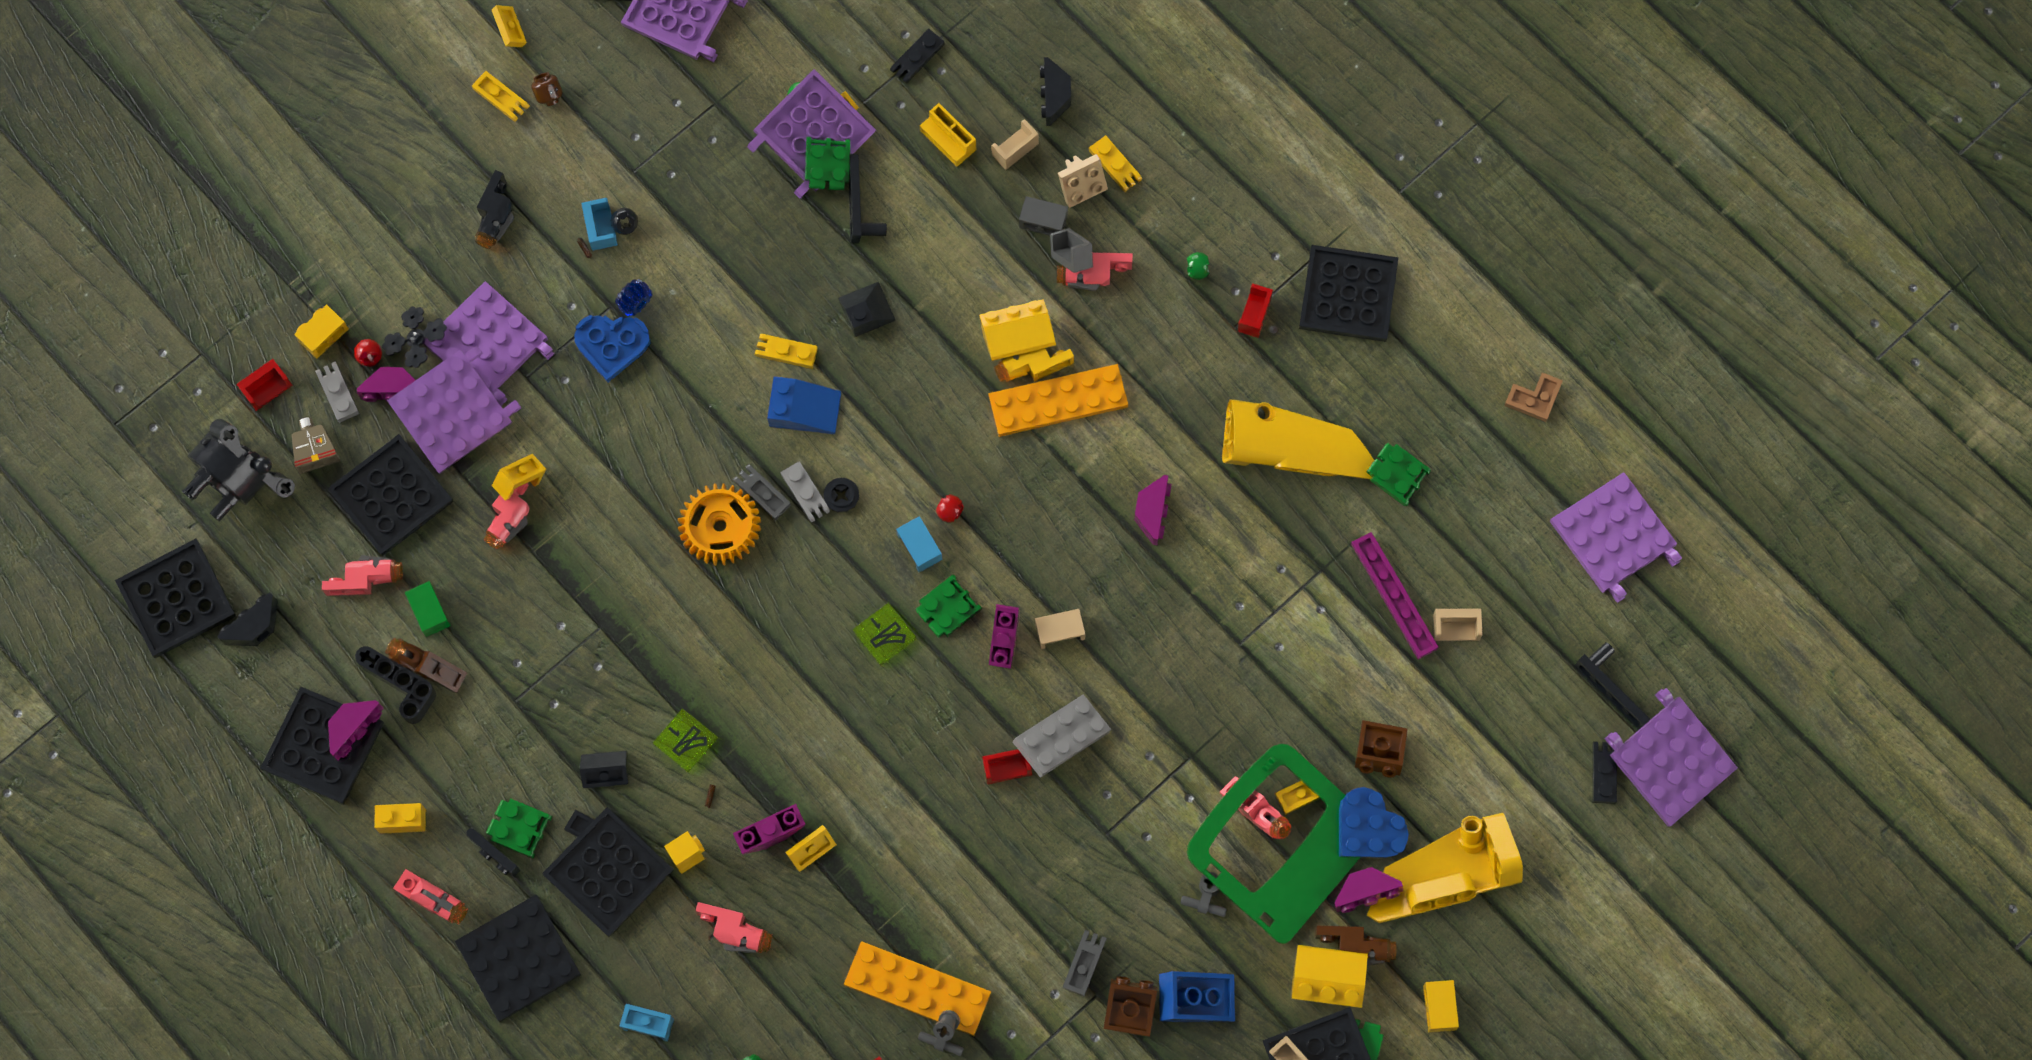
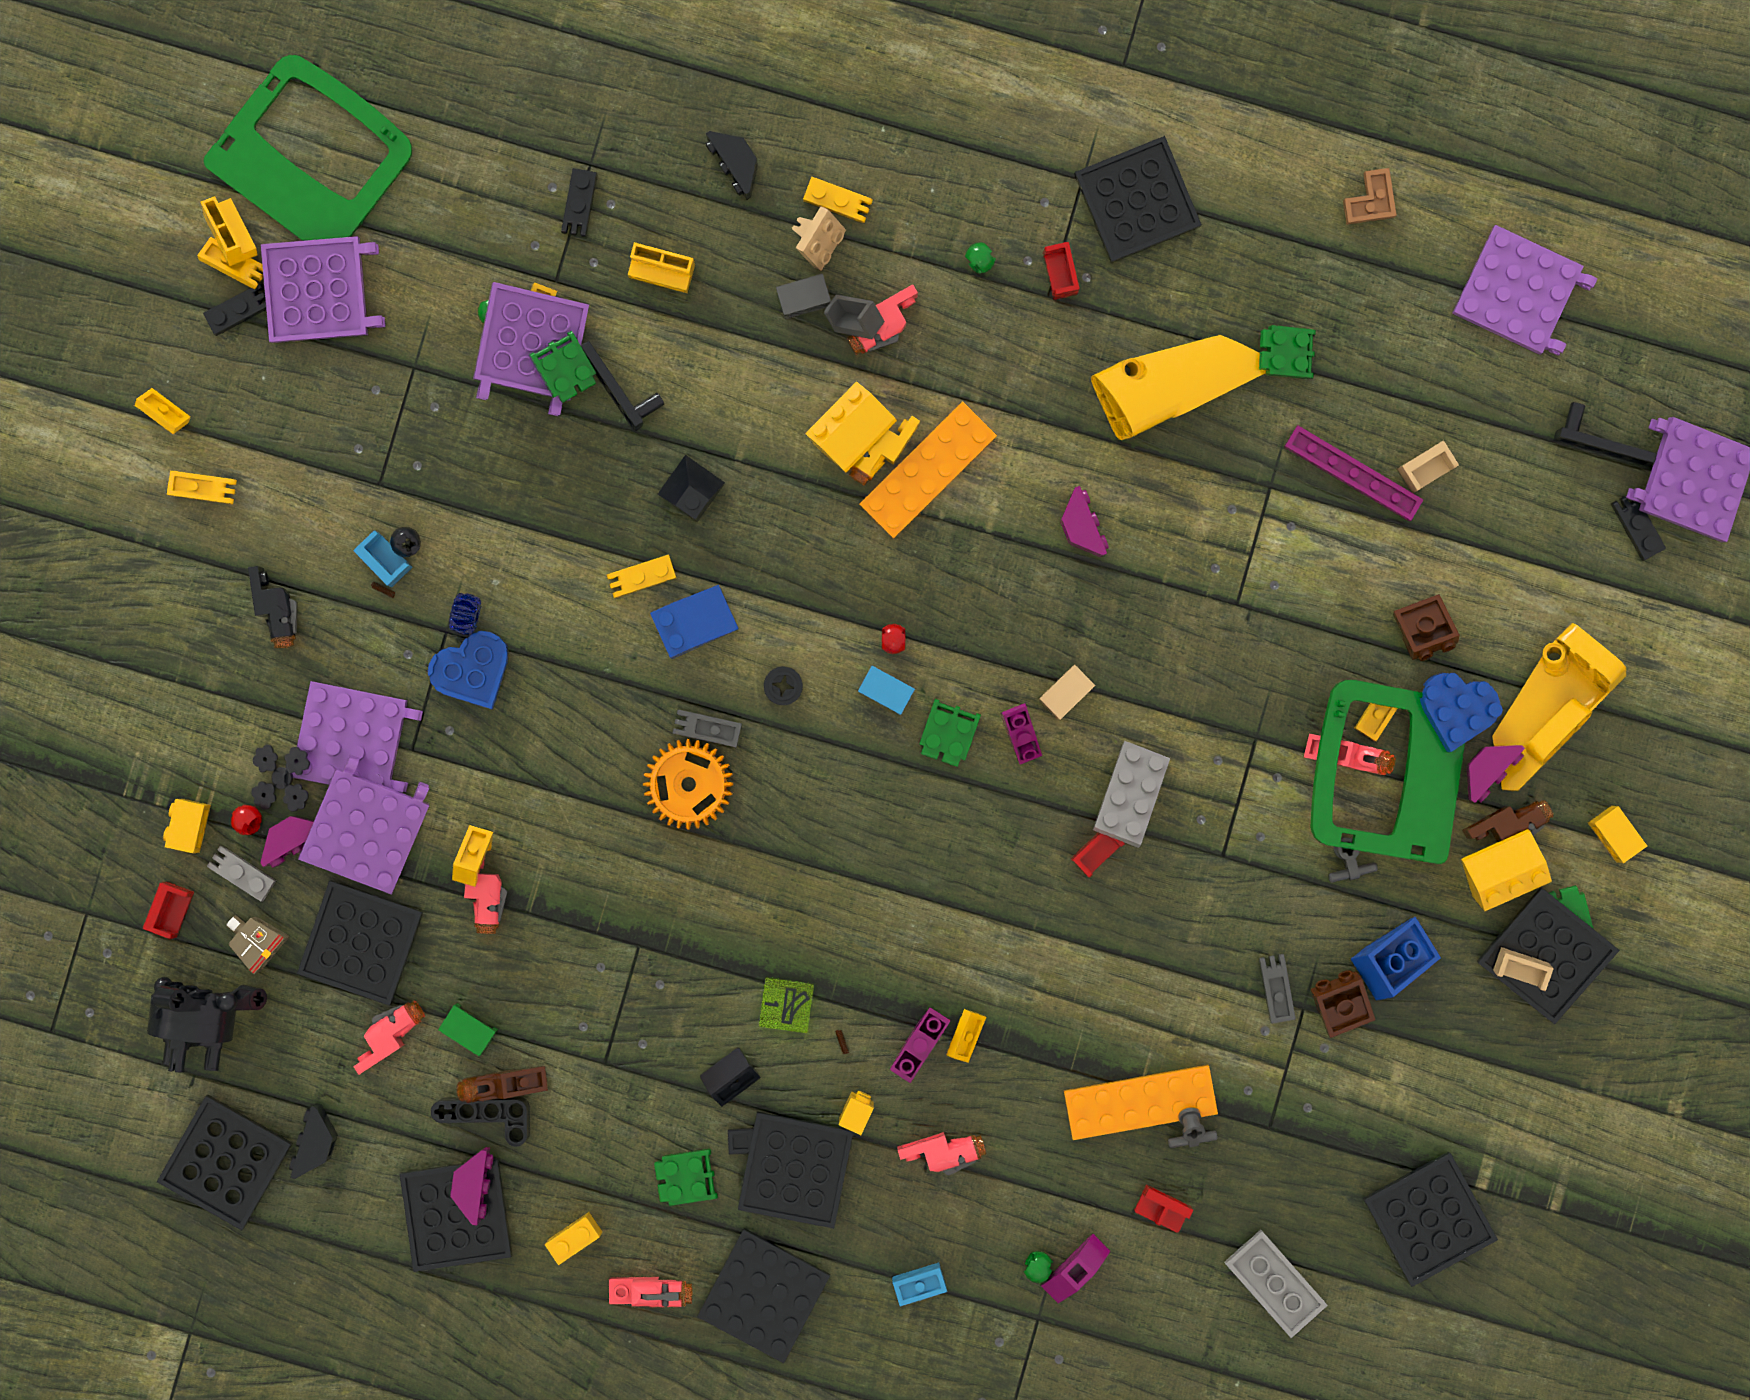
camera: 35 degrees left, 15 degrees up
black hinge [466,828,520,877] -> none
reddish brown head [531,72,563,106] -> none
light grey hinge [780,461,830,523] -> none
clear neon green tile [853,602,916,666] -> none
tan panel [991,119,1039,170] -> none

